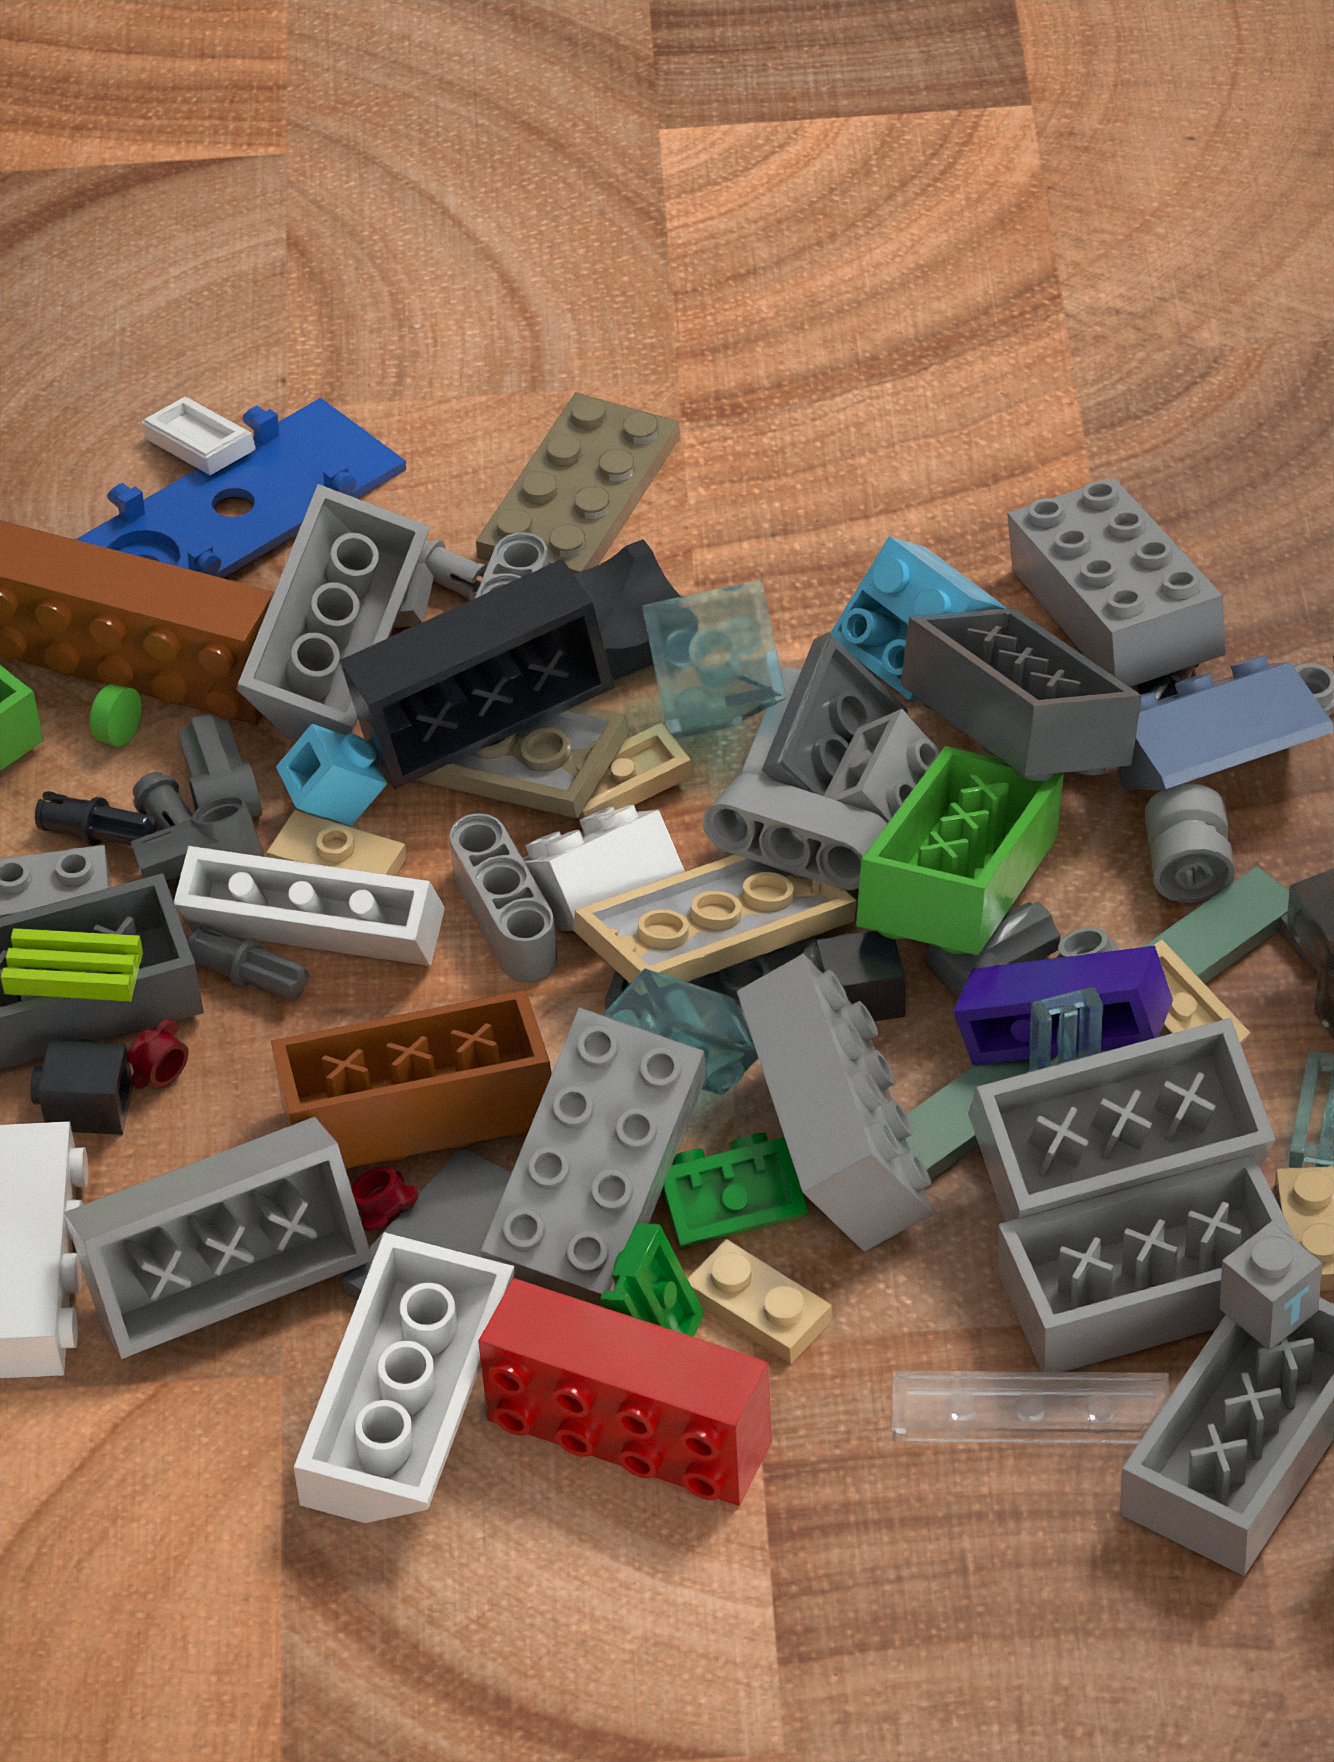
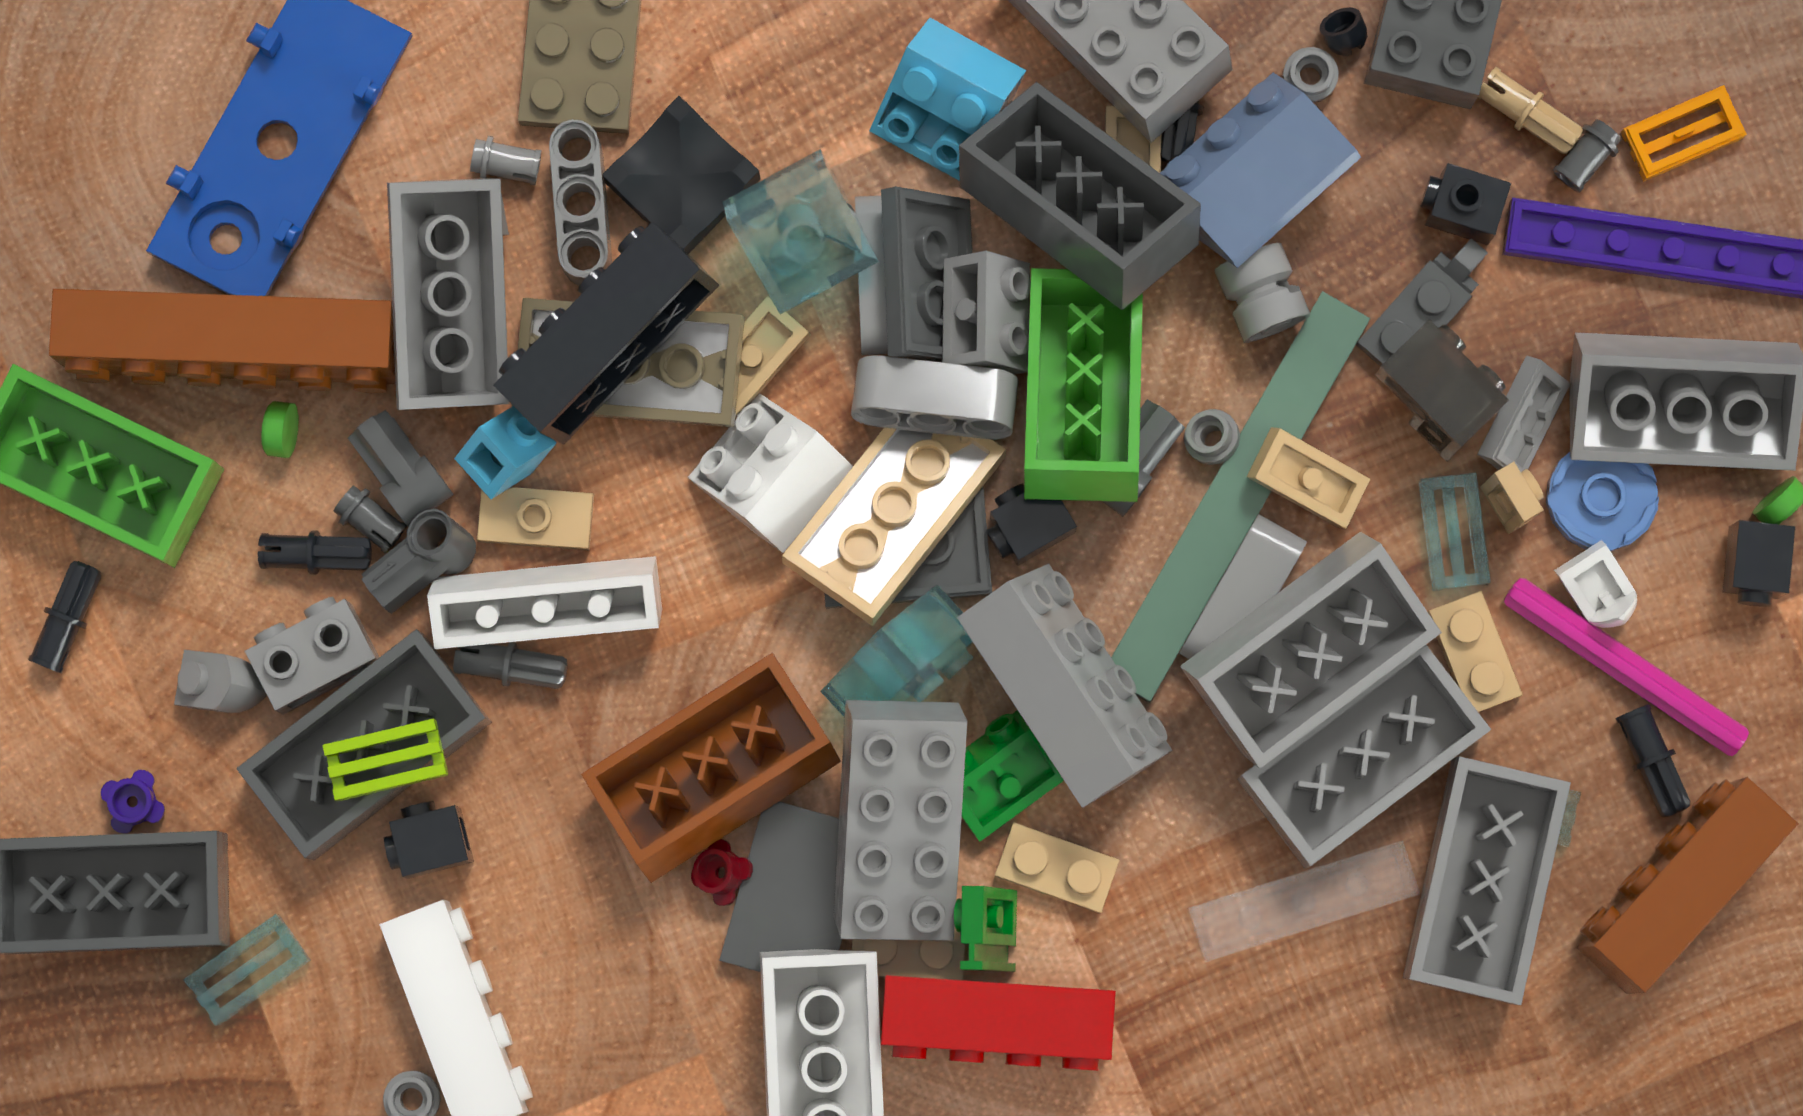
camera: 20 degrees left, 35 degrees up
light grey brick [64,1117,373,1359] -> none
dark red plate [127,1019,189,1089] -> none
white tile [141,397,256,475] -> none
light grey beam [449,813,558,983] -> none
dark purple brick [953,946,1173,1065] -> none
clear light blue tile [1029,987,1103,1072] -> none
light grey brick [1219,1221,1322,1351] -> none

